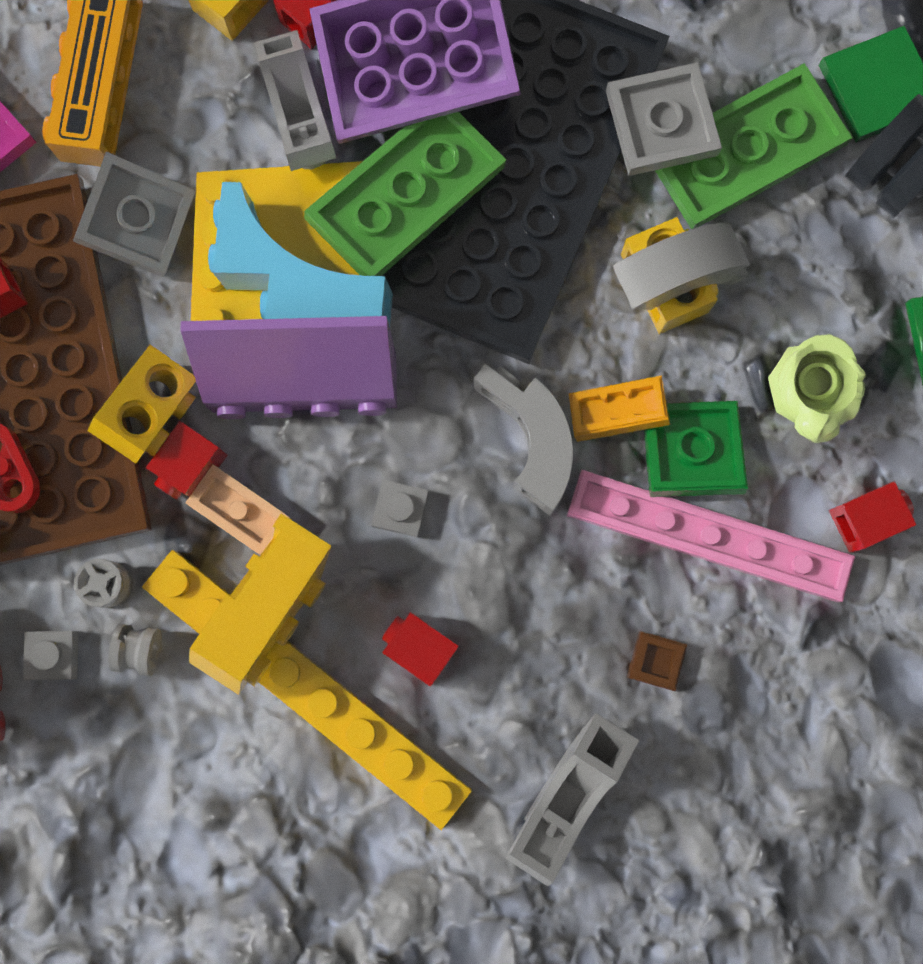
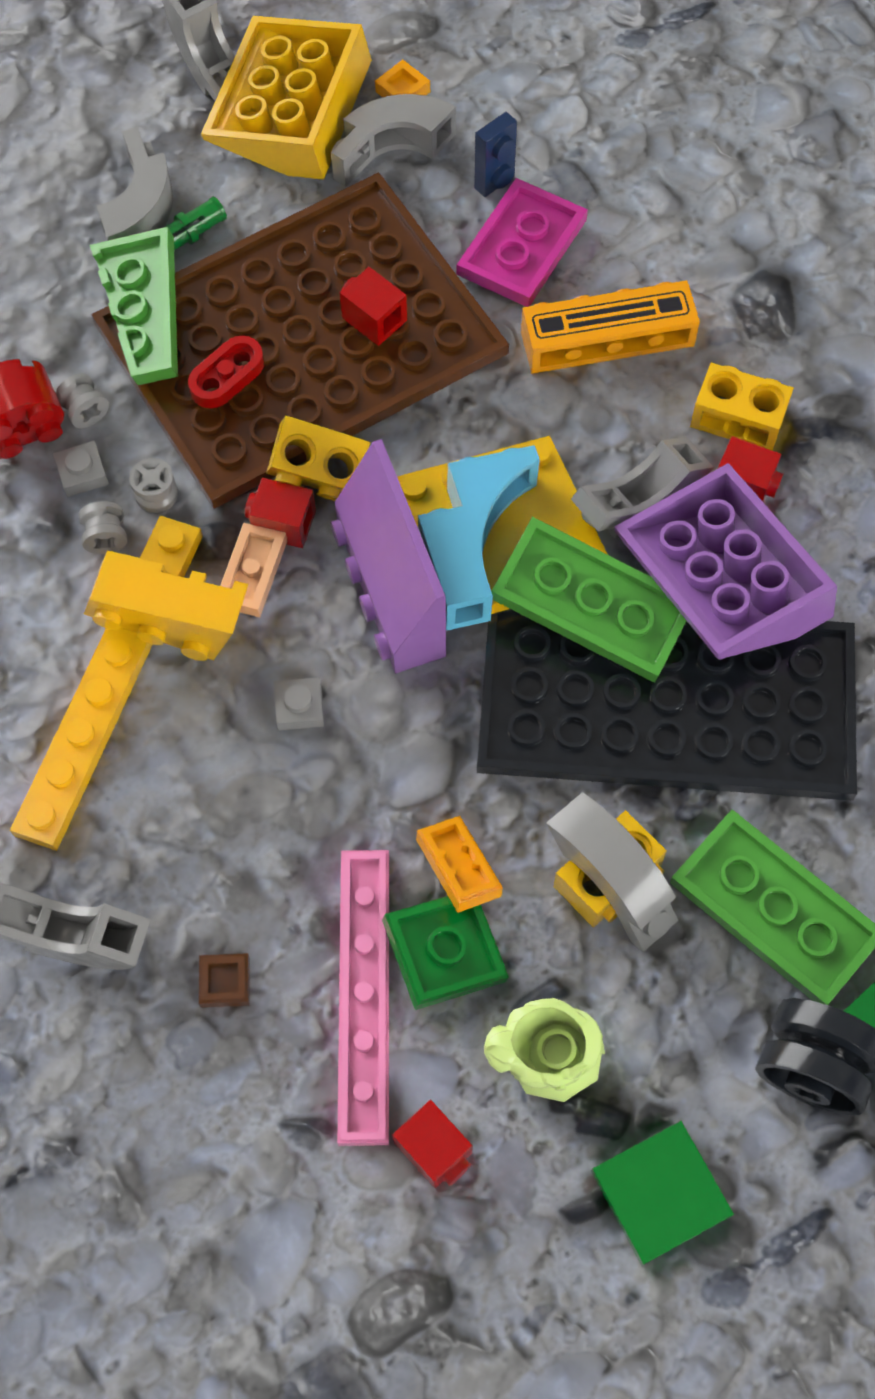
camera: 70 degrees right, 15 degrees down
light grey plate [73,152,196,277] -> none
red brick [382,612,459,687] -> none
light grey arch [474,364,573,516] -> none
light grey plate [606,62,722,176] -> none

